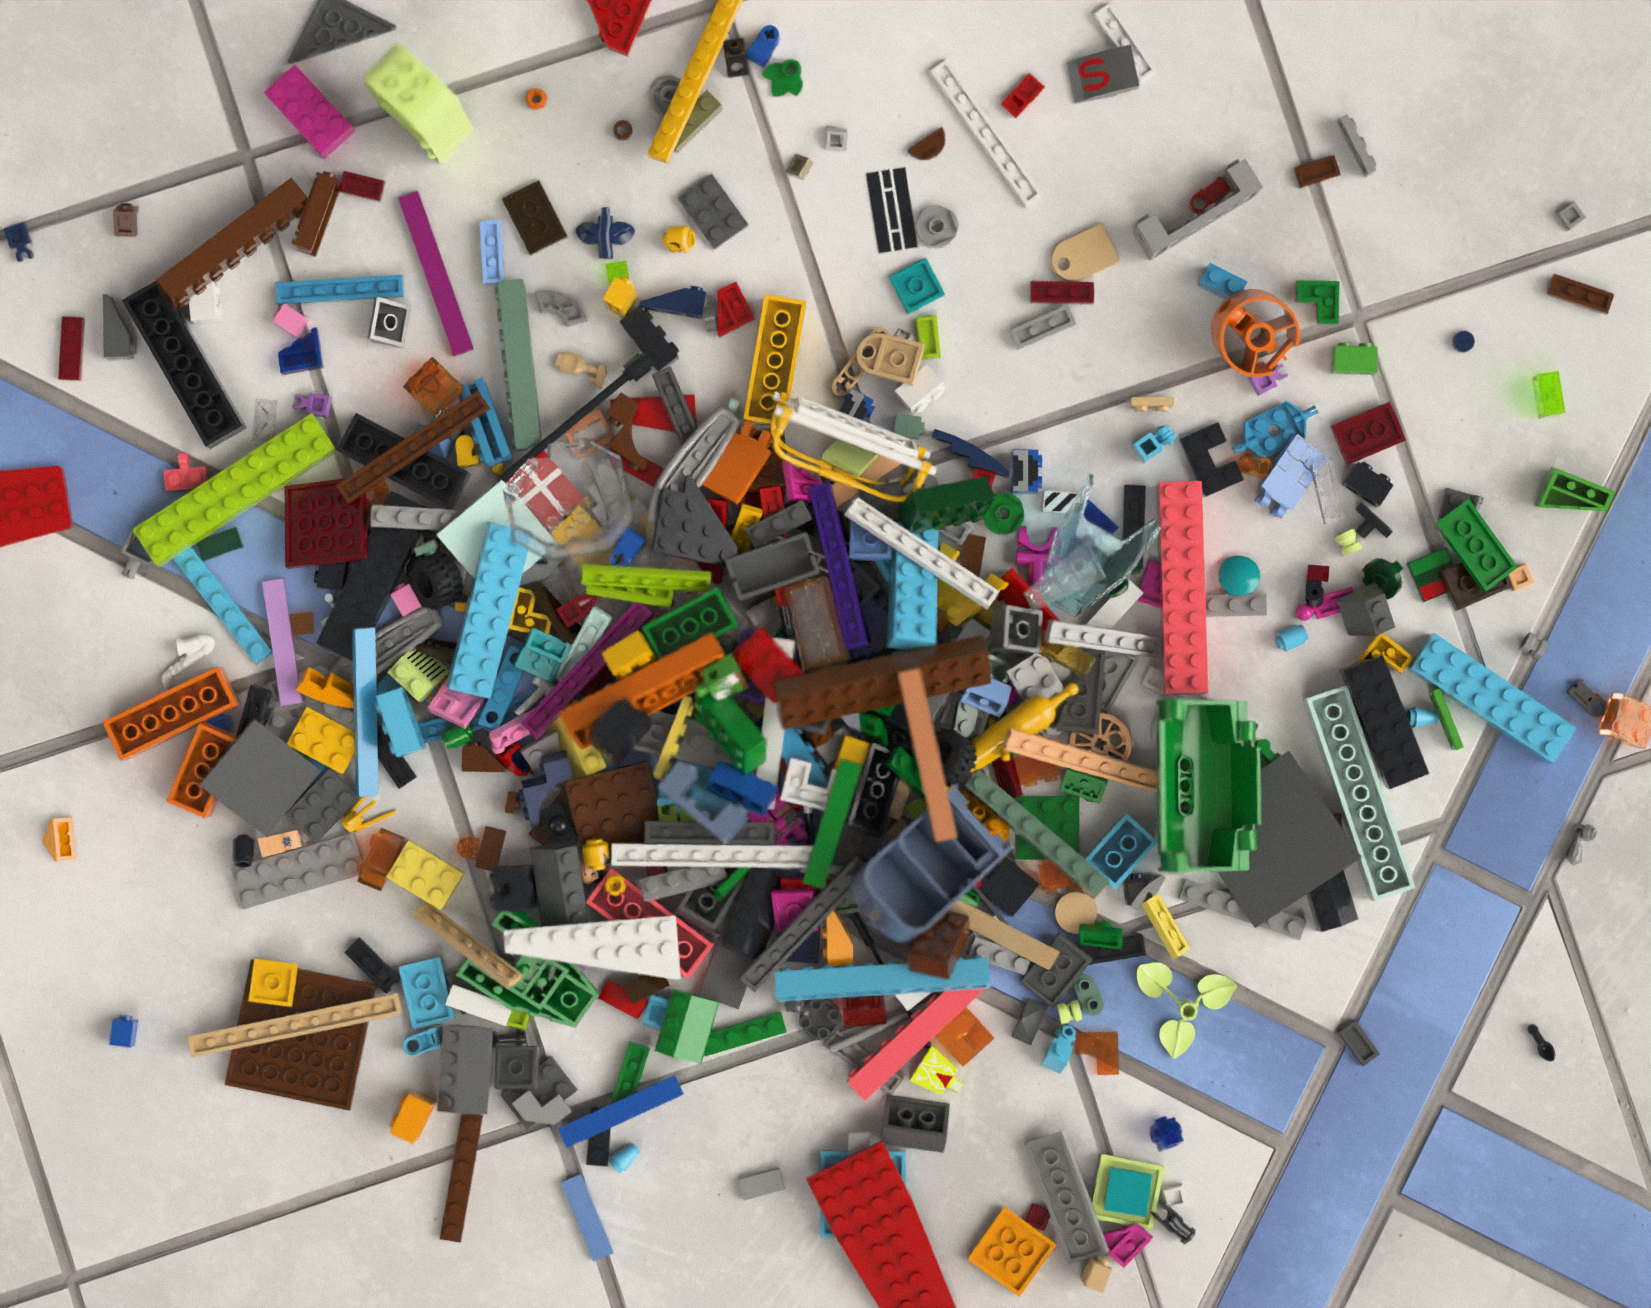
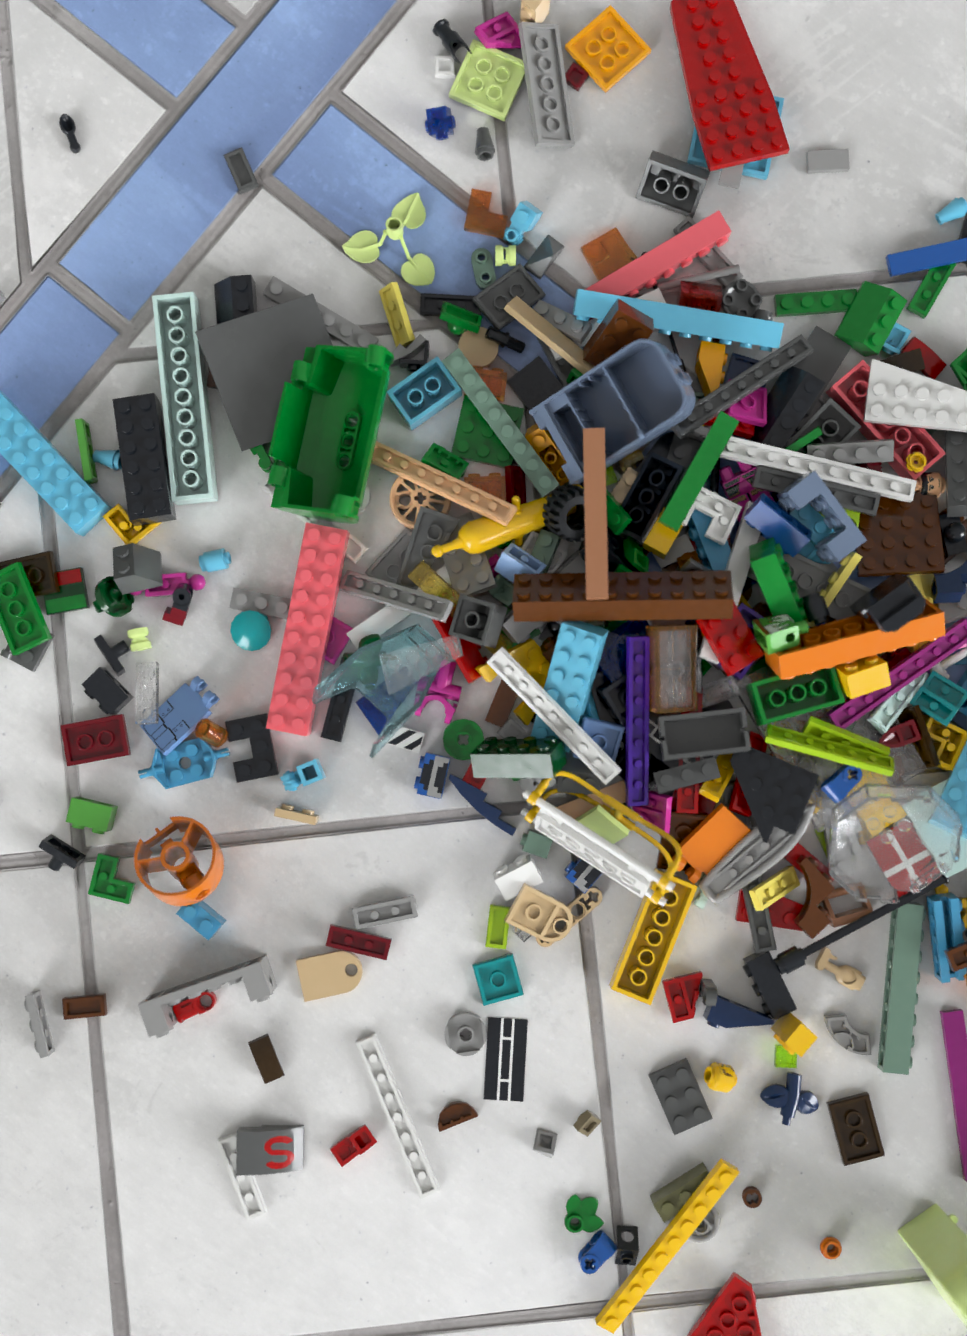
camera: 165 degrees left, 0 degrees up
light blue plate [480,220,505,285] -> none
yellow head [582,838,611,870] -> none
neon yellow torso [909,1045,963,1094] -> none
teal tile [1104,1167,1153,1217] -> none
medium lavender plate [1248,364,1288,396] -> none
none -> black tile [39,834,86,871]
none -> dark brown slope [248,1033,285,1084]
none -> dark grey cone [475,127,495,161]
none -> black axle [485,326,525,353]
none -> light yellow plate [749,866,800,911]
none -> black brick [803,592,830,625]

